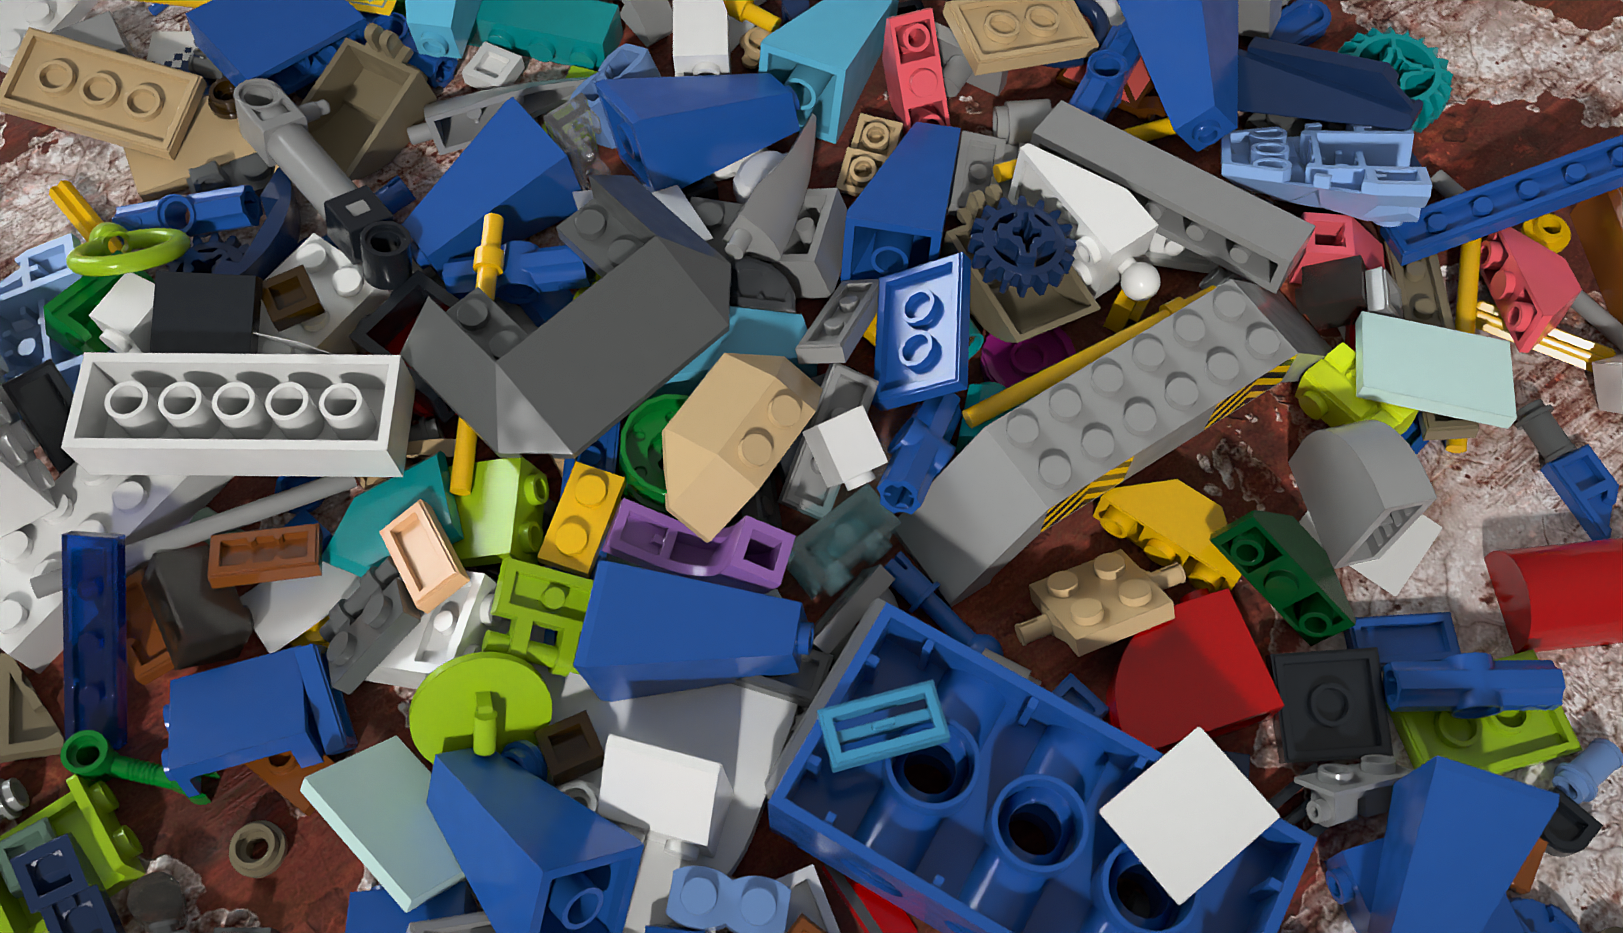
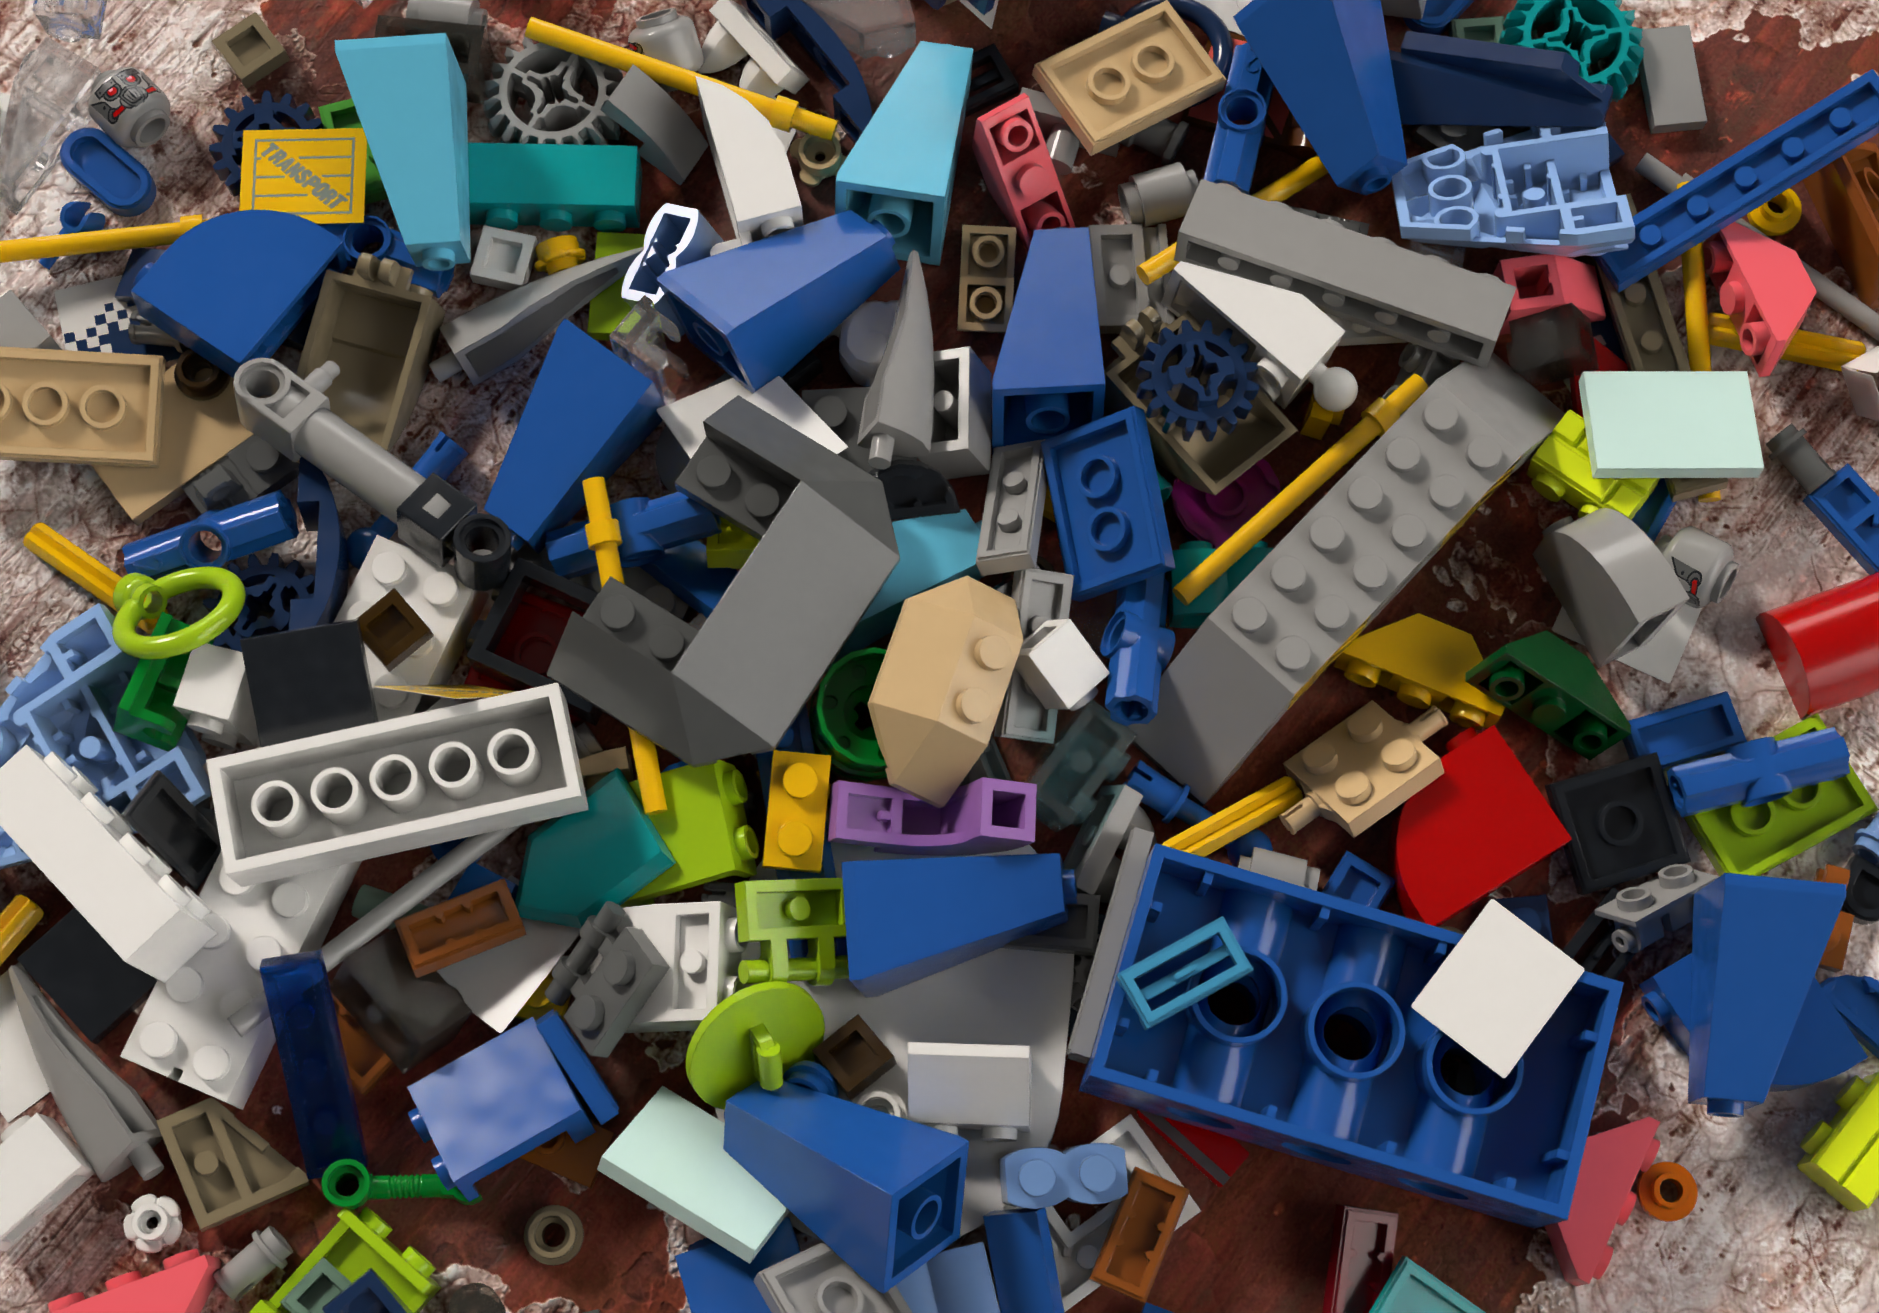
camera: 15 degrees left, 10 degrees up
light nougat tile [379,499,470,614] -> none
light grey tile [1365,266,1403,319] -> none
none -> yellow plate [534,235,586,275]
none -> dark grey bush [1121,119,1190,166]
none -> yellow axle [1162,776,1303,857]
none -> light grey tile [1638,25,1707,134]
none -> light grey head [1656,526,1740,608]

